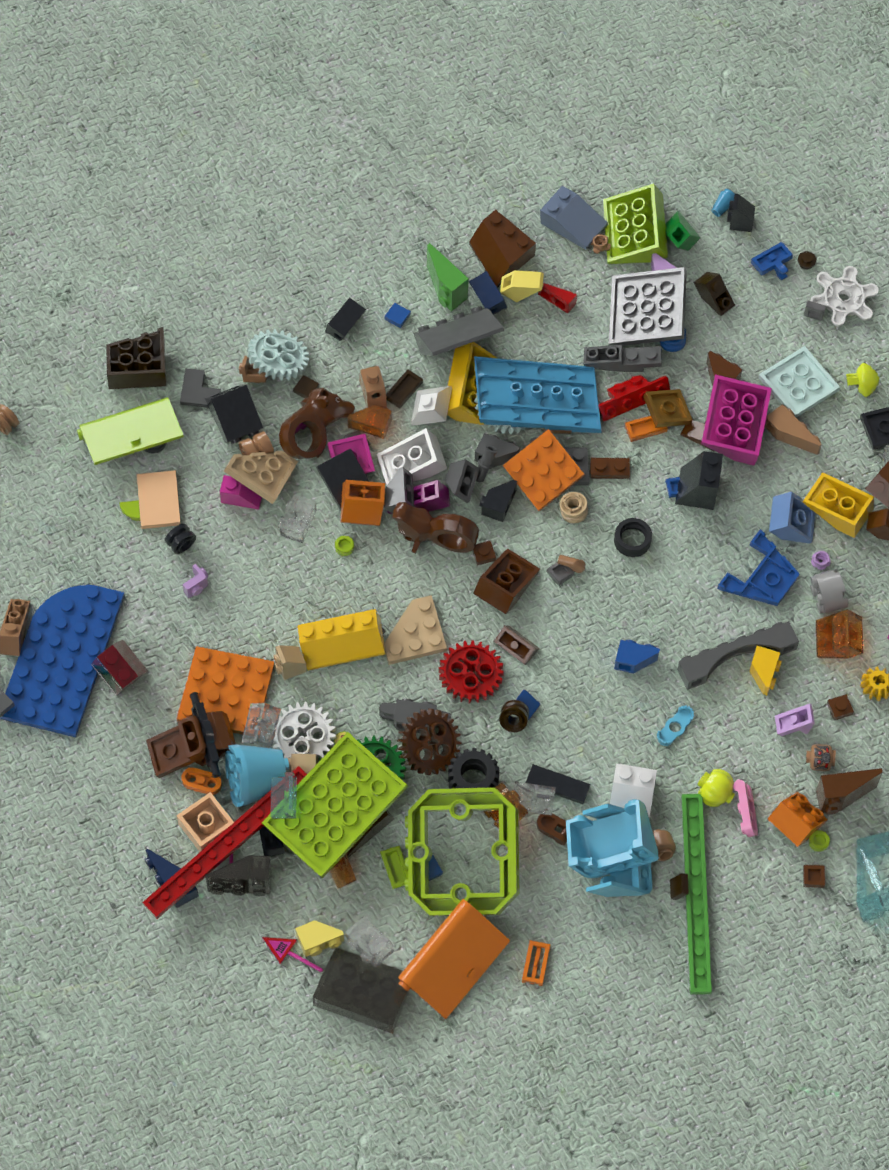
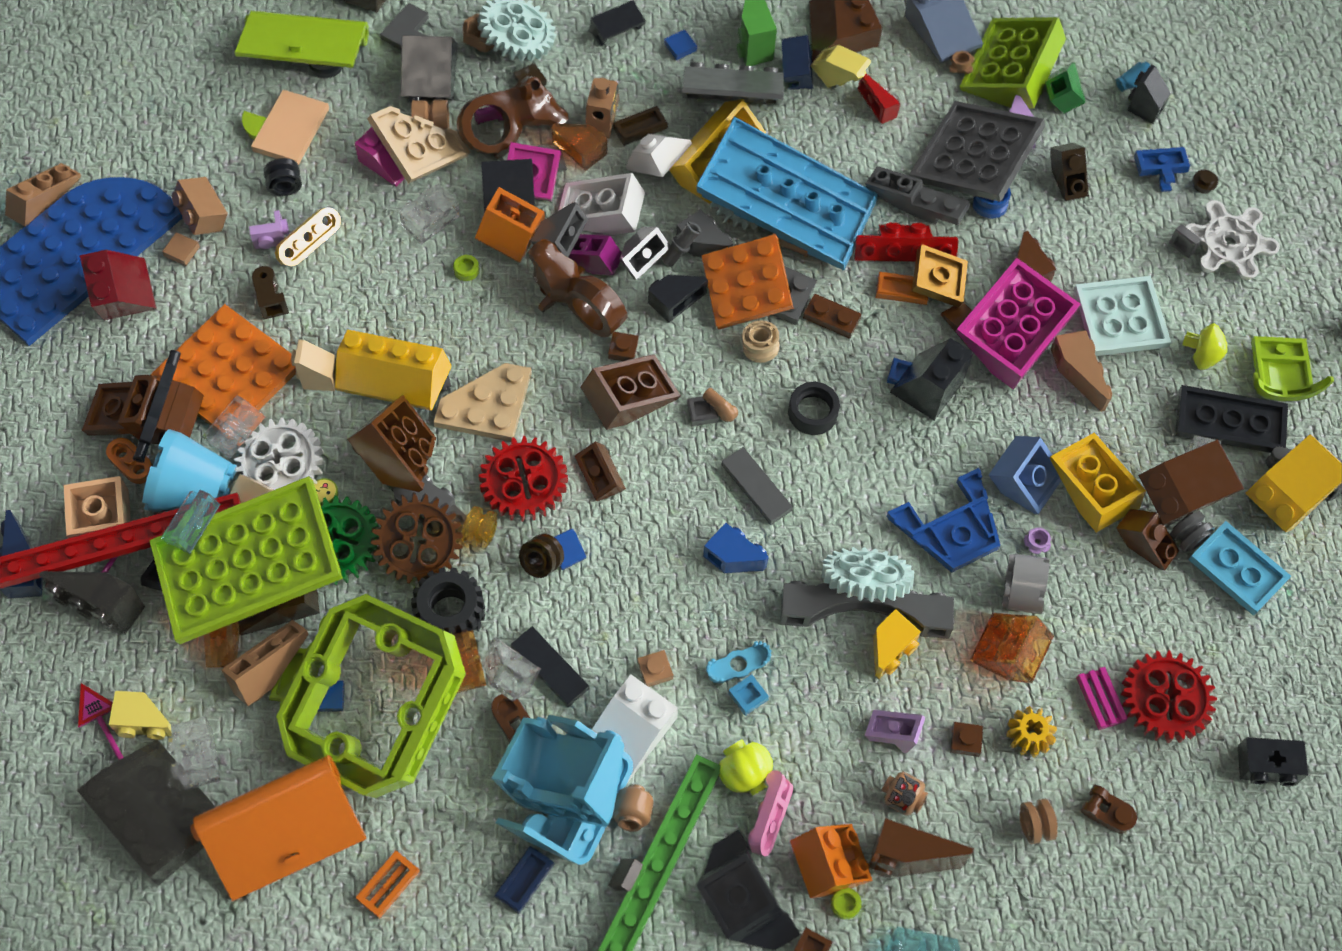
camera: 25 degrees right, 0 degrees up
none -> medium nougat tile [162,232,200,266]
none -> medium nougat brick [172,177,228,235]
none -> medium nougat slope [221,620,309,706]
none -> dark brown leg [252,266,289,320]
none -> plate [275,208,341,266]
none -> reddish brown wedge [347,395,436,492]
none -> clear yellow wheel [462,506,497,549]
none -> dark blue tile [494,846,555,915]
none -> medium nougat plate [637,650,674,687]
none -> black piece [696,830,801,951]
none -> dark grey tile [721,447,793,525]
none -> dark azure plate [728,674,769,716]
none -> light aqua gear [821,547,914,602]

